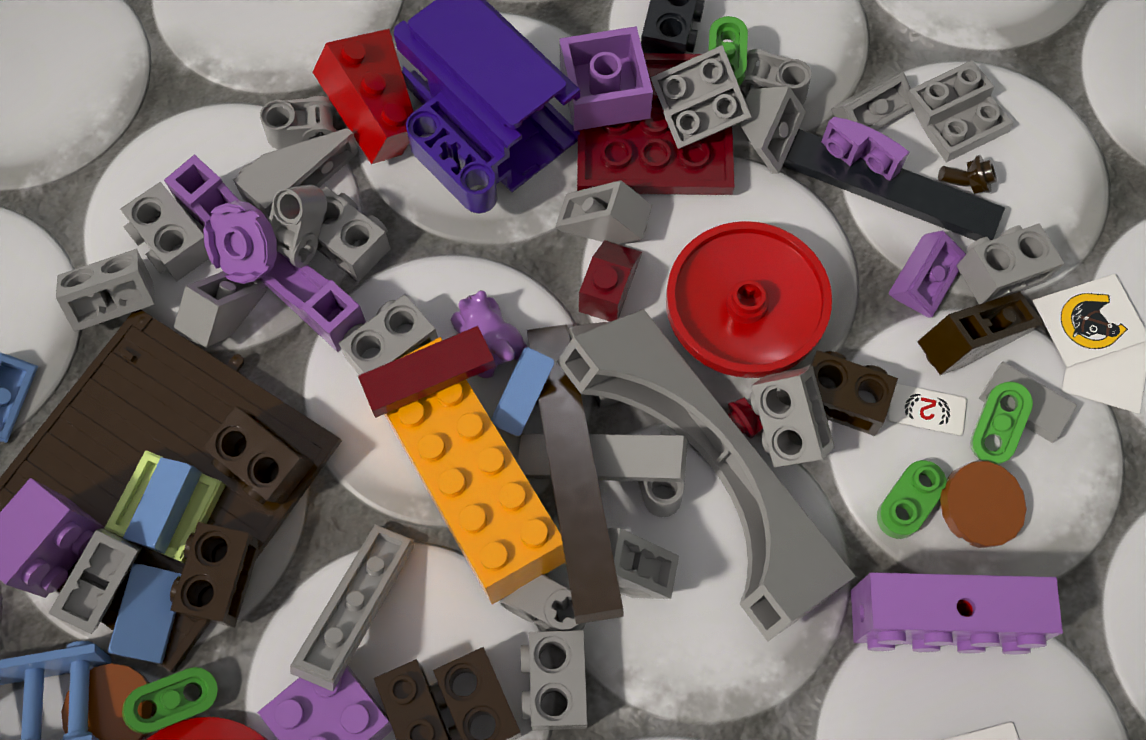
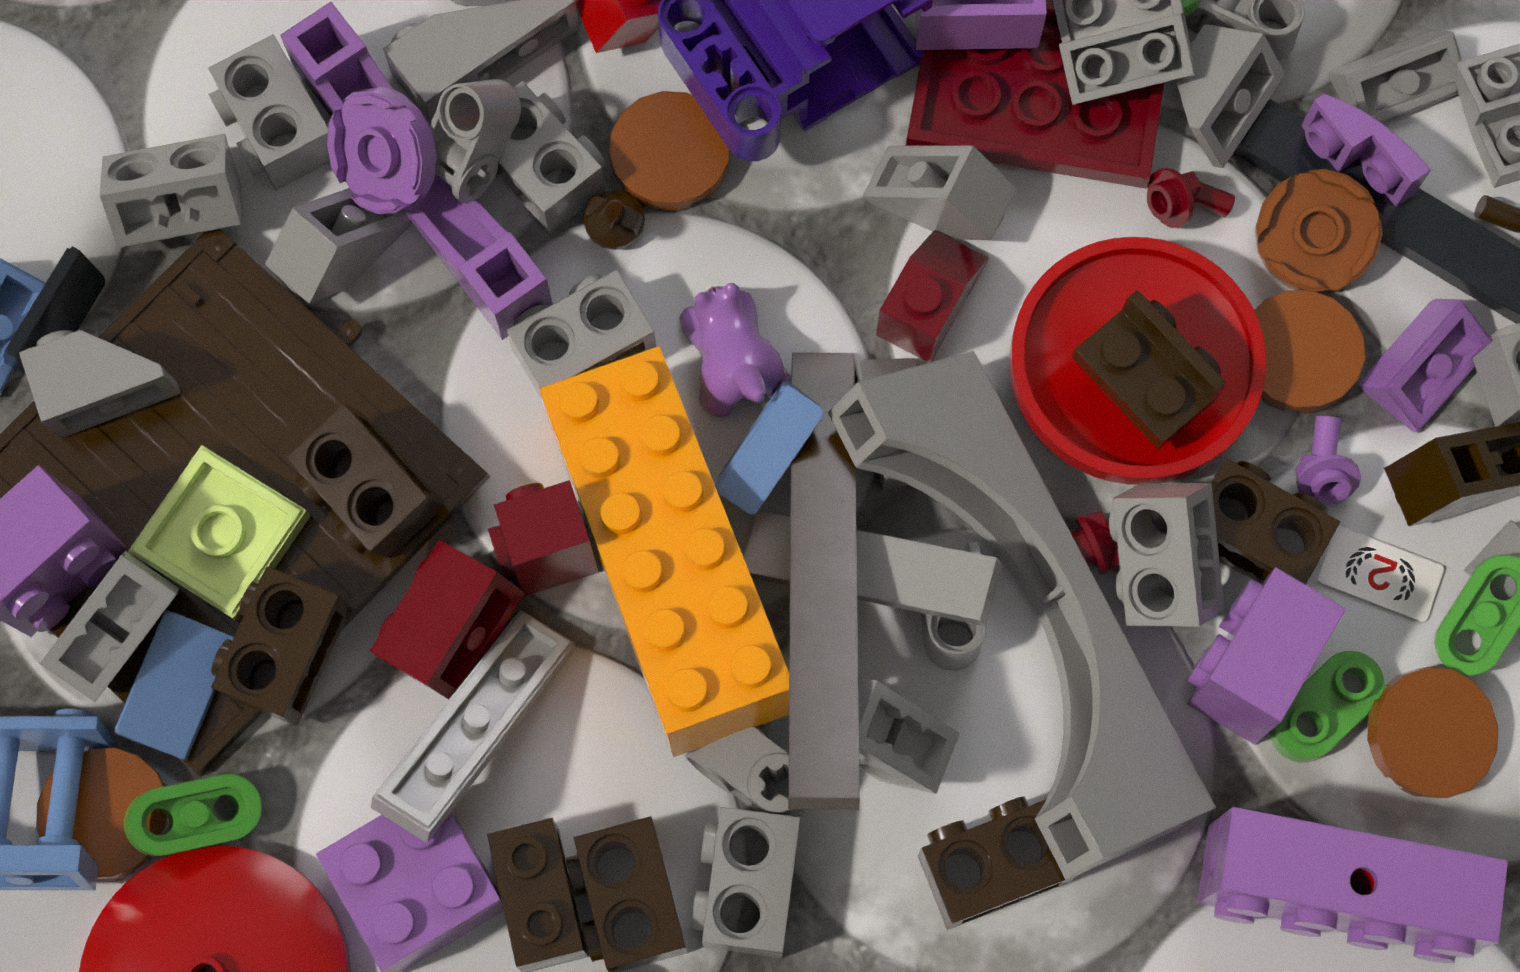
camera: 10 degrees right, 5 degrees up
medium blue slope [123,457,202,554] -> none
dark red tile [358,326,496,418] -> none
none -> black slope [3,246,105,374]
none -> light grey slope [19,330,181,438]
none -> dark red brick [369,540,525,700]
none -> dark red brick [488,480,598,596]
none -> dark brown plate [583,190,645,250]
none -> dark orange tile [609,91,730,211]
none -> dark brown brick [918,796,1077,930]
none -> dark brown bracket [1071,290,1225,450]
none -> dark red plate [1147,168,1235,228]
none -> medium lavender brick [1187,567,1346,745]
none -> dark orange tile [1254,290,1365,413]
none -> dark orange tile [1255,169,1382,294]
none -> medium lavender plate [1296,416,1361,505]

